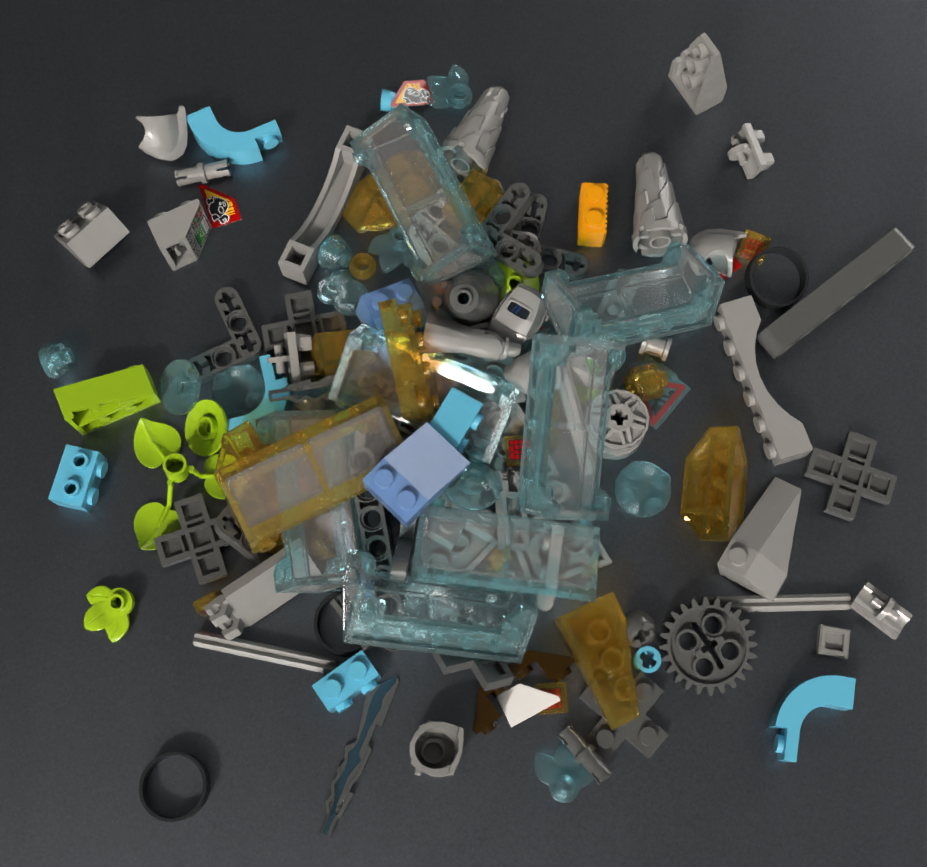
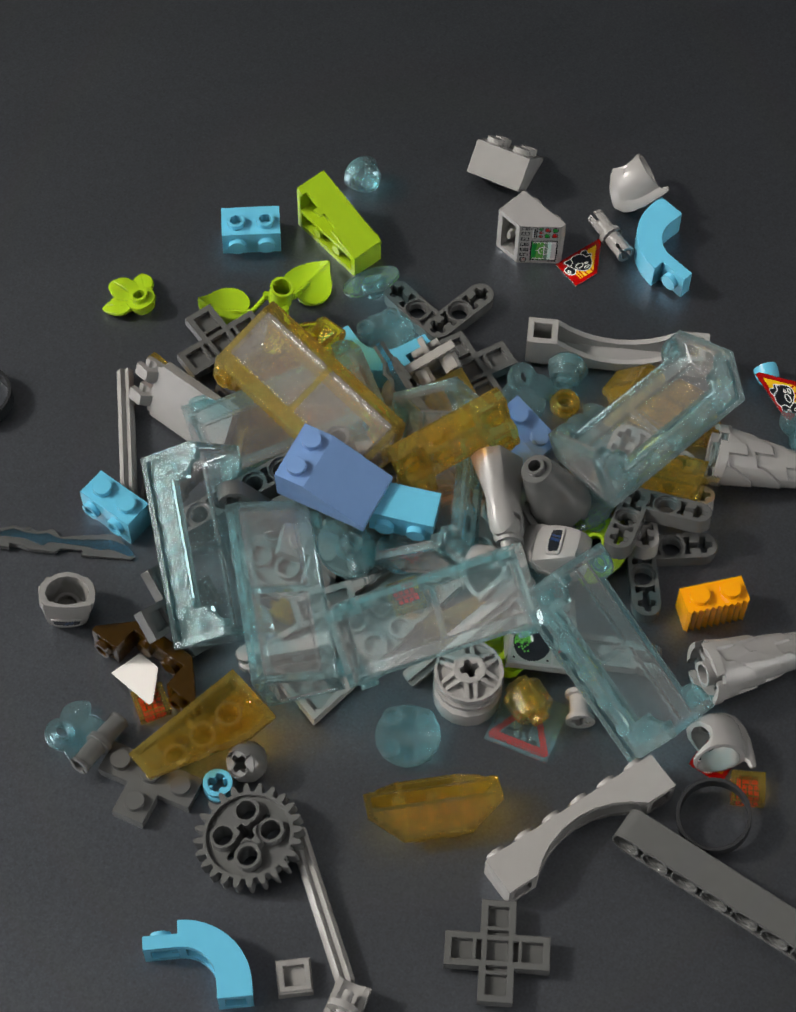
camera: 70 degrees right, 15 degrees down
lime dish [185,399,228,456] -> none
light grey wedge [717,477,802,601] -> none

